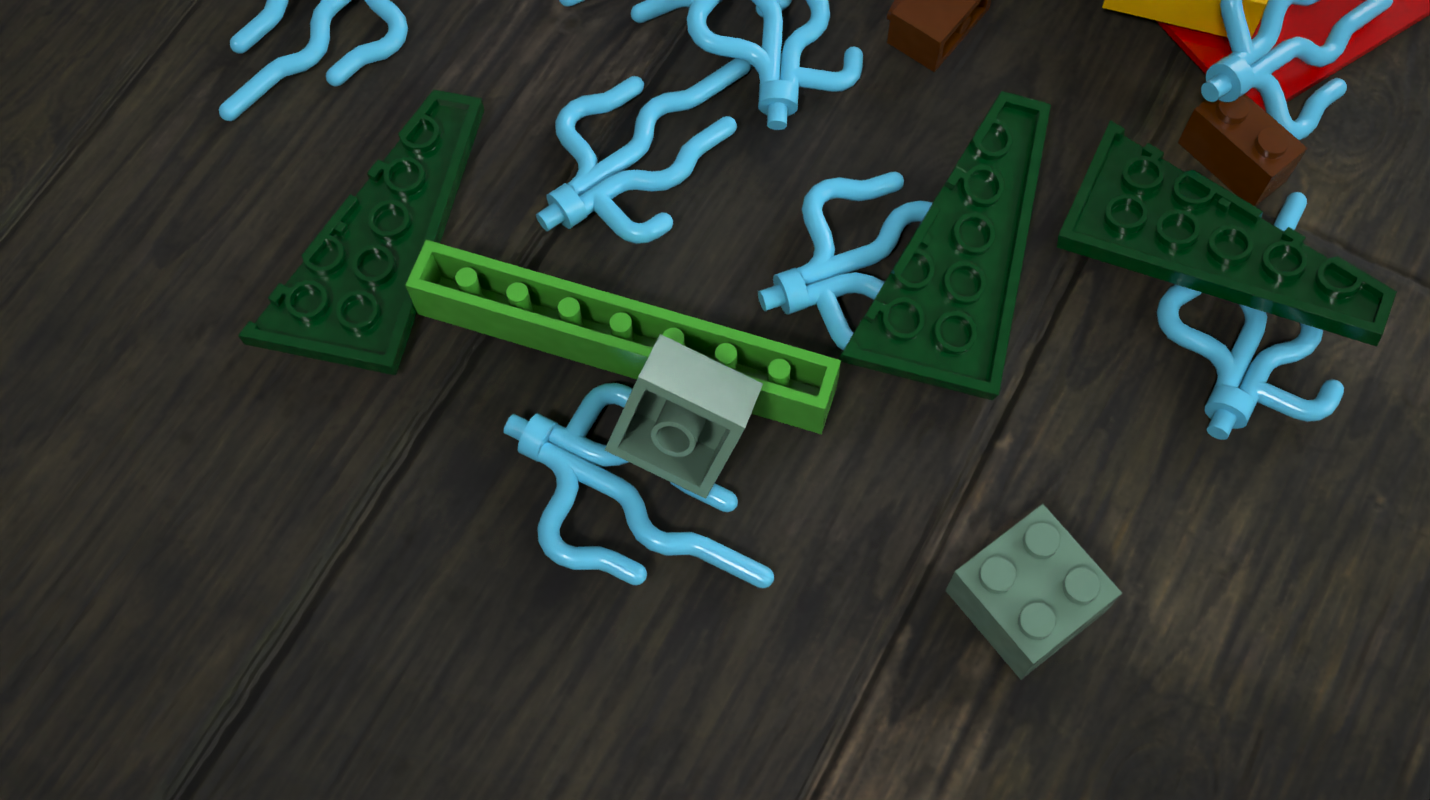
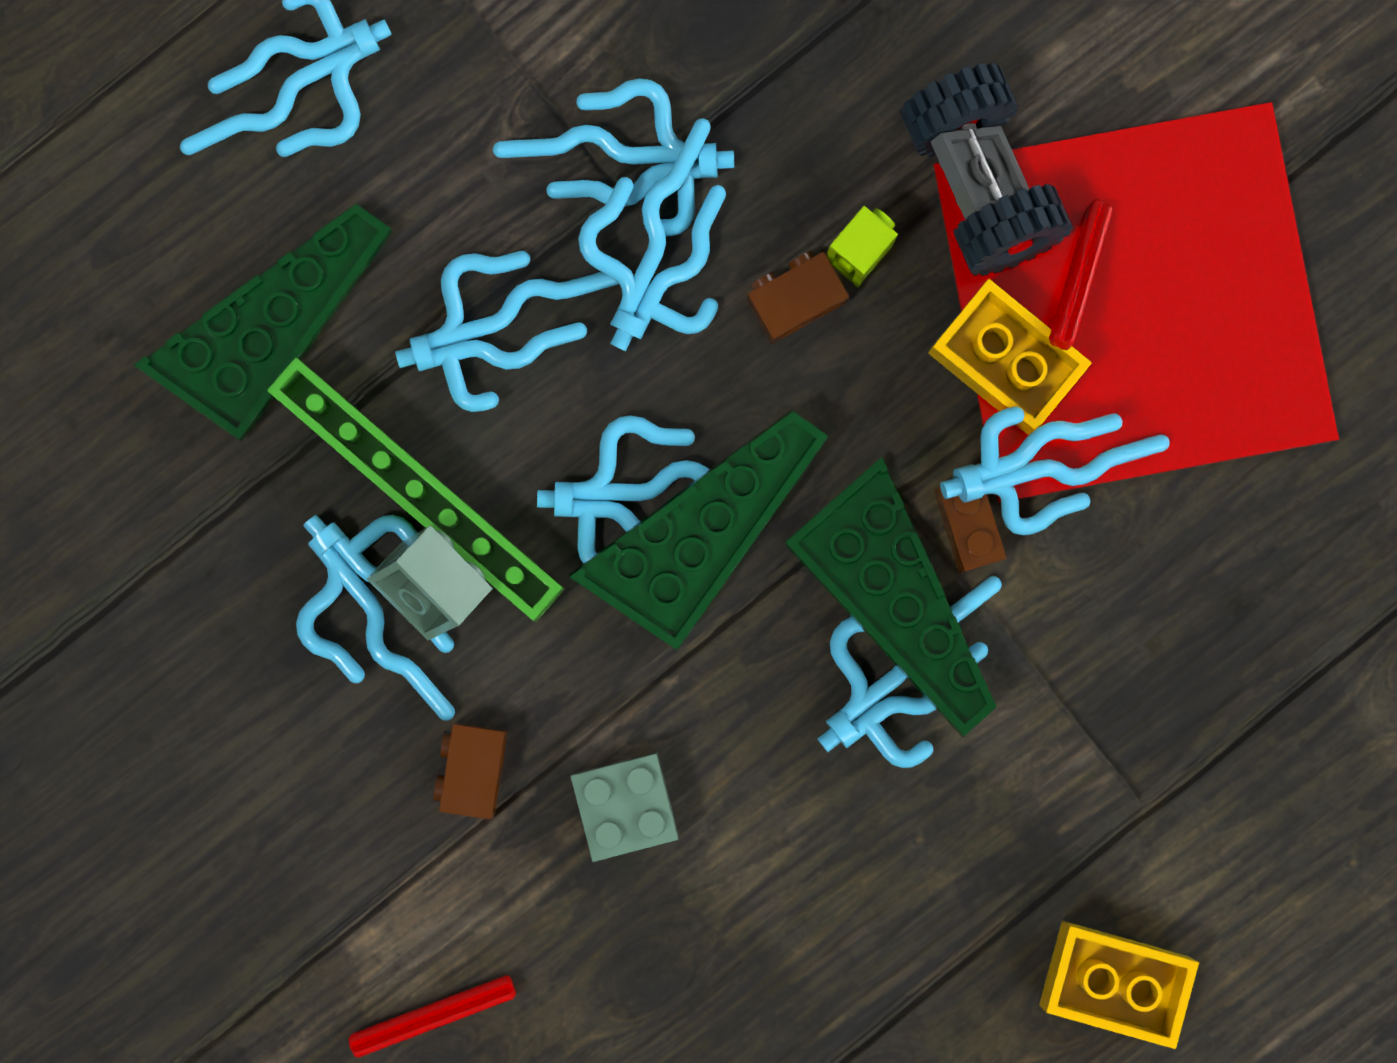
camera: 20 degrees right, 20 degrees up
none -> reddish brown brick [434,723,508,820]

